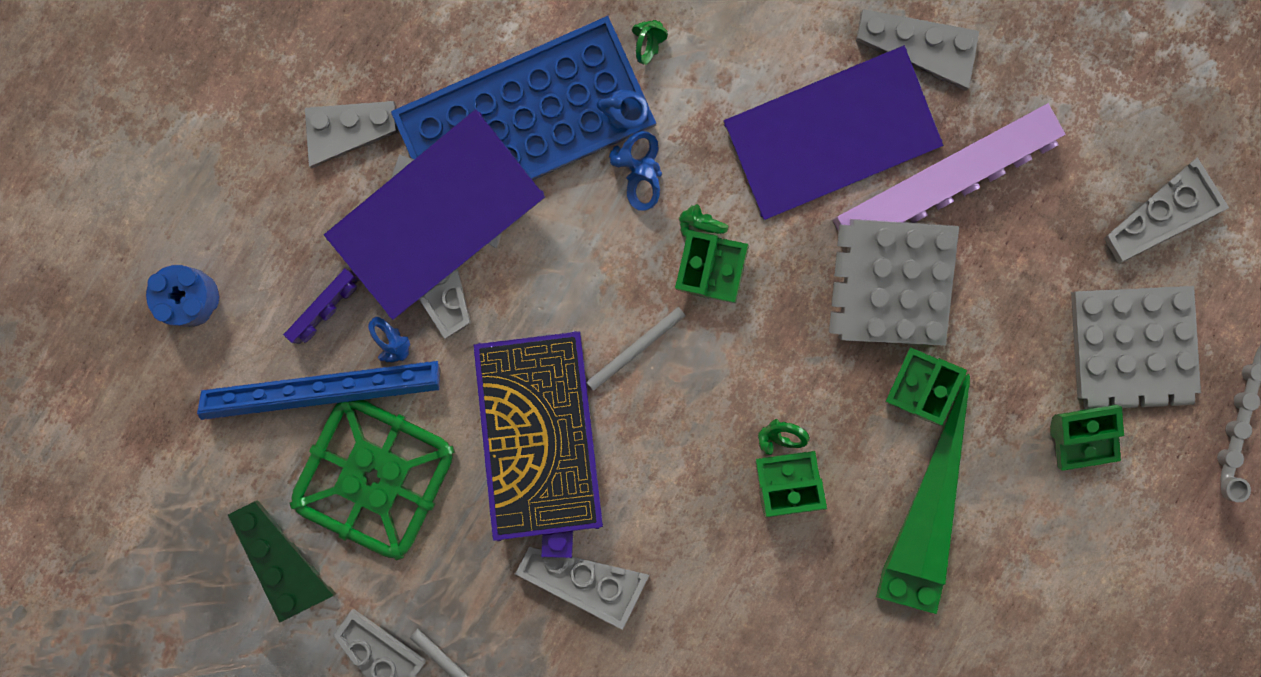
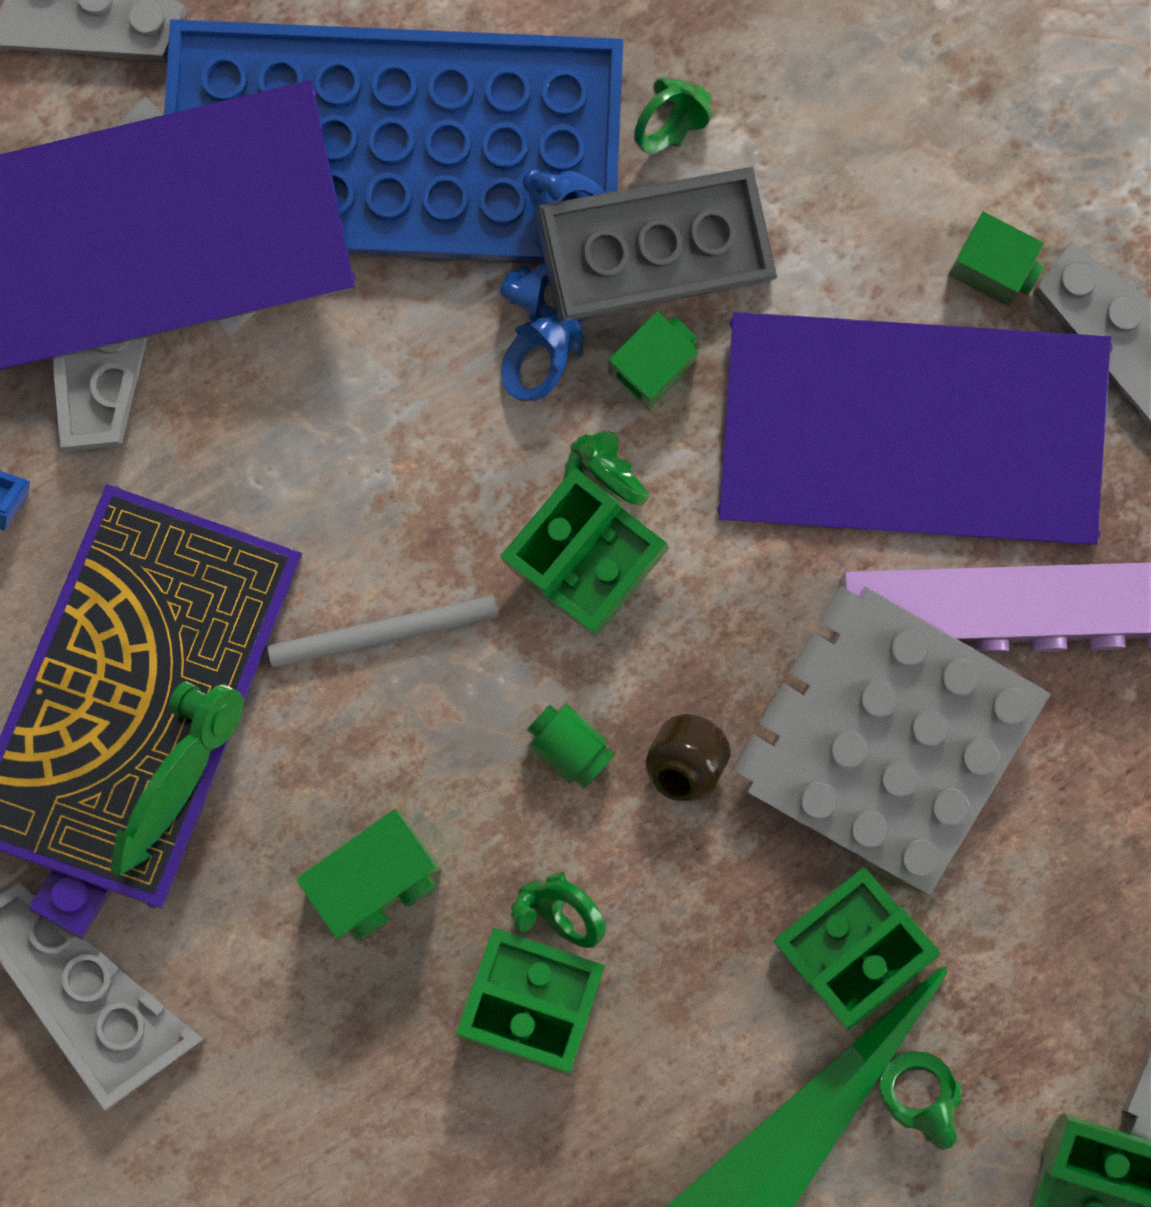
camera: 25 degrees right, 5 degrees down
none -> green brick [110,681,244,876]
none -> green brick [295,809,442,942]
none -> green brick [527,703,615,789]
none -> dark grey tile [533,166,777,323]
none -> green brick [608,311,699,411]
none -> dark brown head [645,714,731,801]
none -> green piece [879,1051,961,1150]
none -> green brick [948,211,1045,306]

